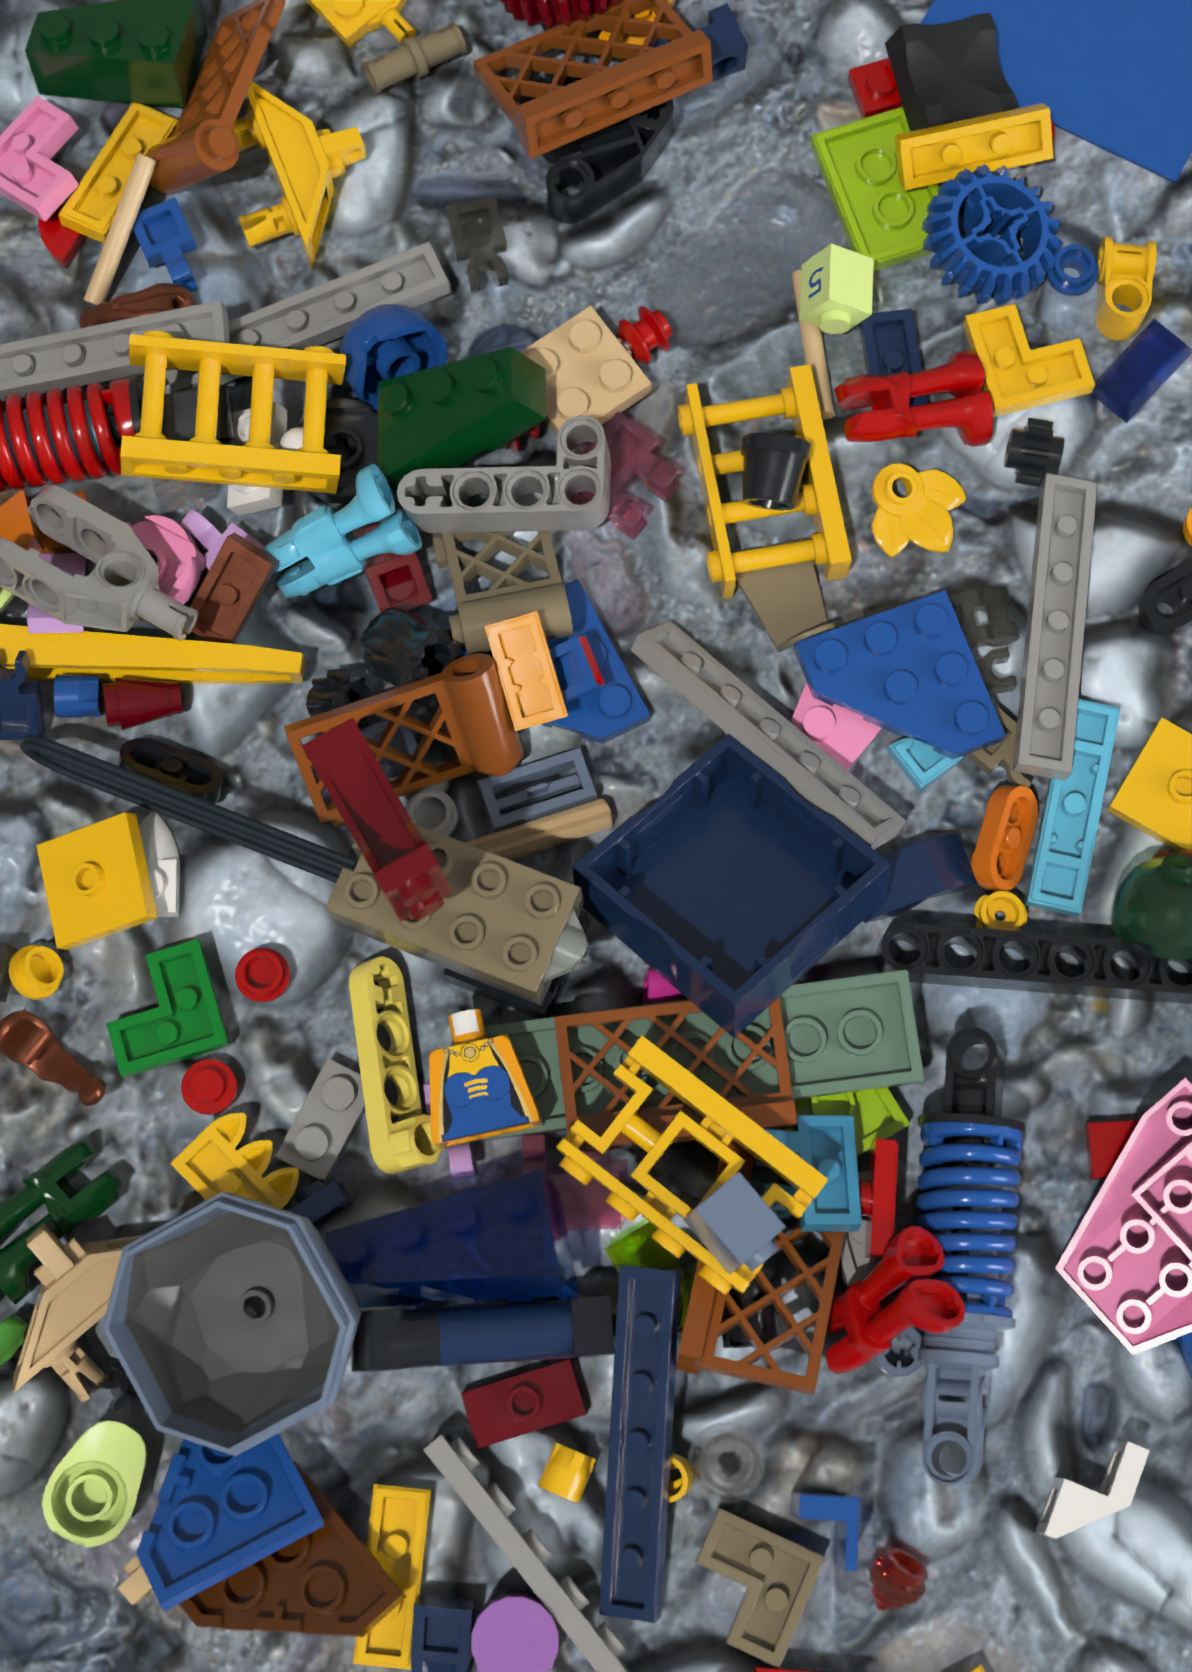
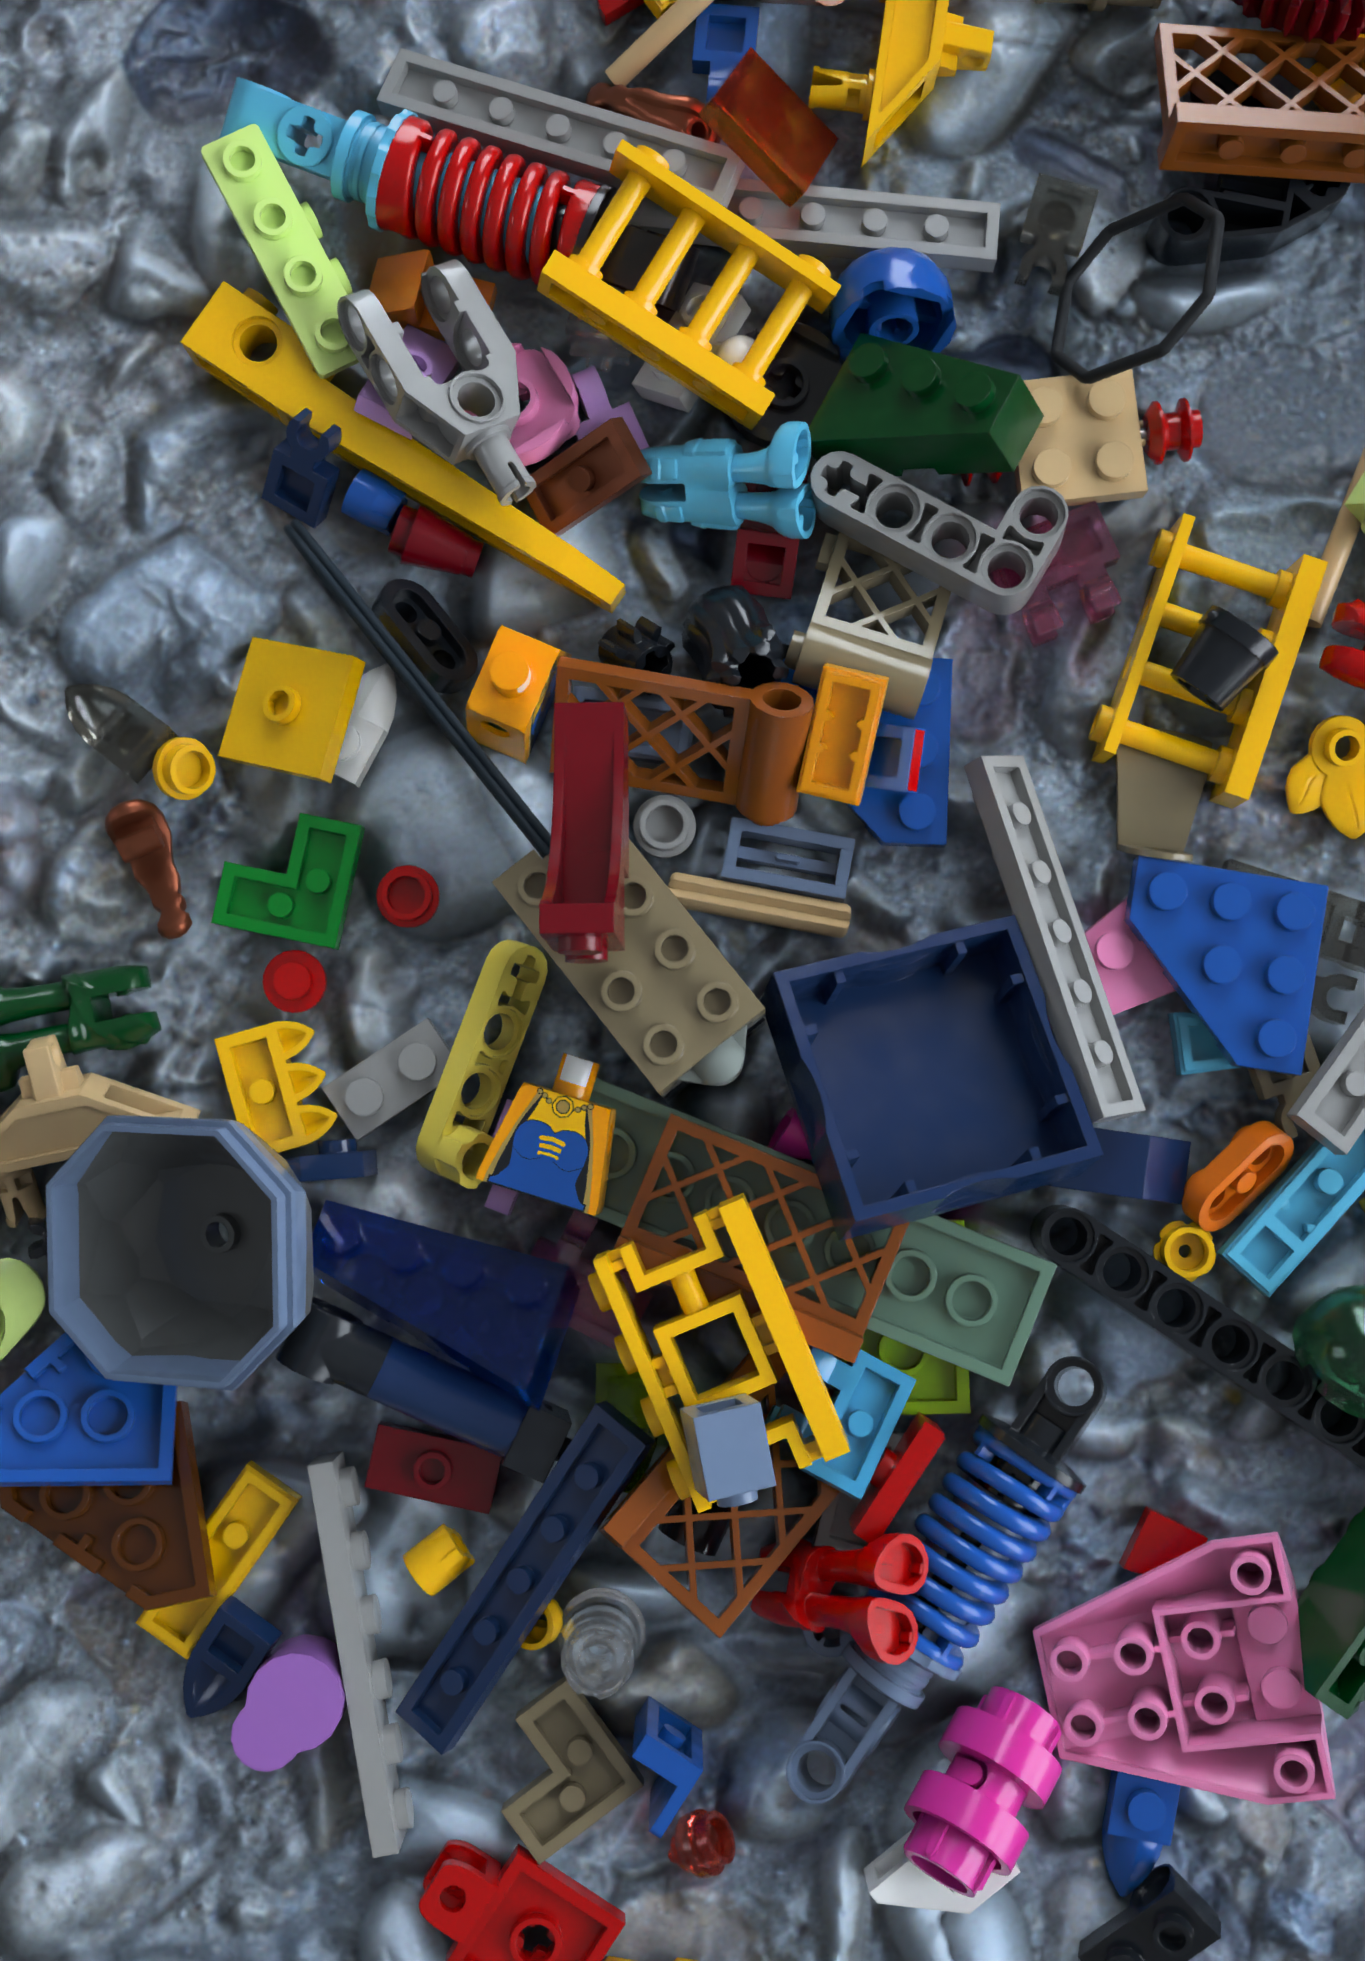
camera: 30 degrees right, 10 degrees up
none -> light orange torso [465,625,572,764]
none -> clear red tile [699,47,839,207]
none -> dark pink piece [903,1686,1062,1898]
none -> black piece [1050,193,1225,384]

